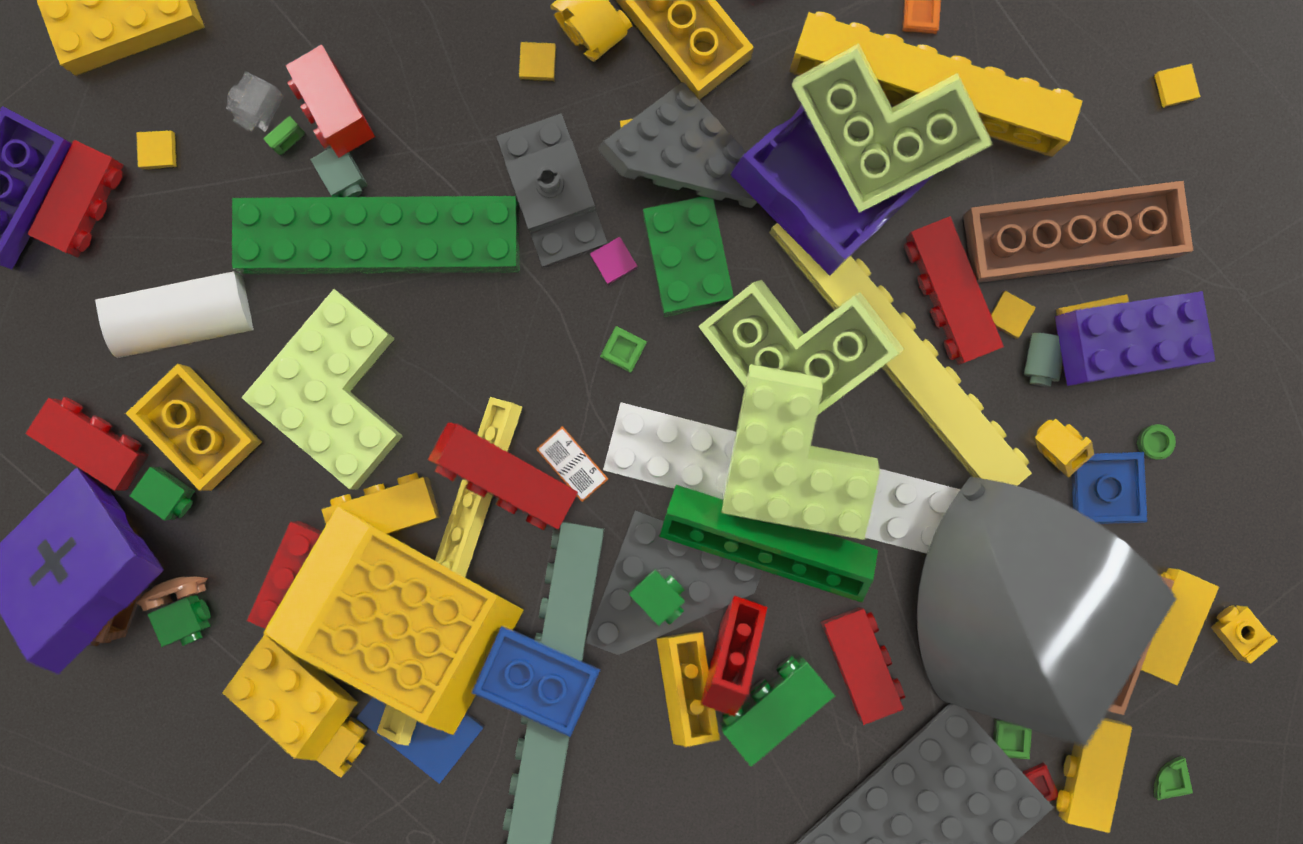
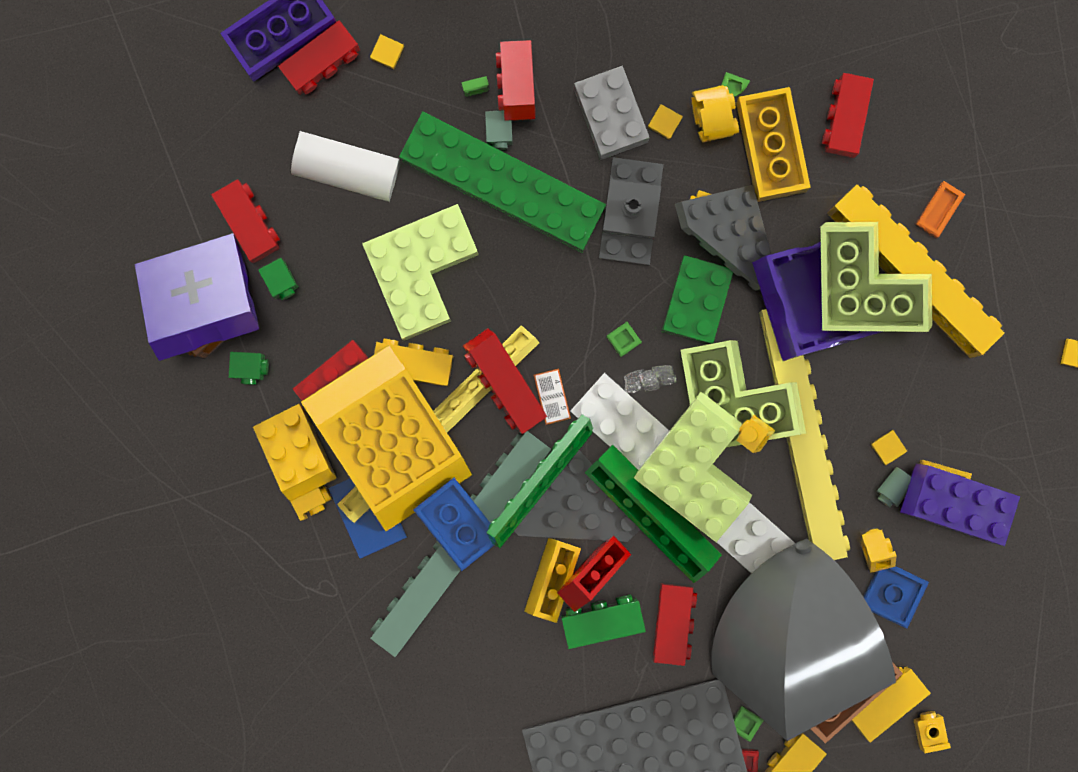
camera: 25 degrees right, 0 degrees up
yellow brick [126,364,262,491] -> none
nougat dish [136,577,207,611] -> none
clear brick [226,71,284,132] -> none
dark pink tile [590,237,638,285] -> none
green brick [629,568,685,626] -> none
red brick [904,216,1004,365] -> none
nougat brick [963,181,1193,283] -> none
bright green tile [1137,424,1176,460] -> none
none -> green plate [486,414,593,548]
none -> light grey brick [574,65,650,160]
none -> clear plate [624,365,677,393]
none -> yellow brick [736,415,775,453]

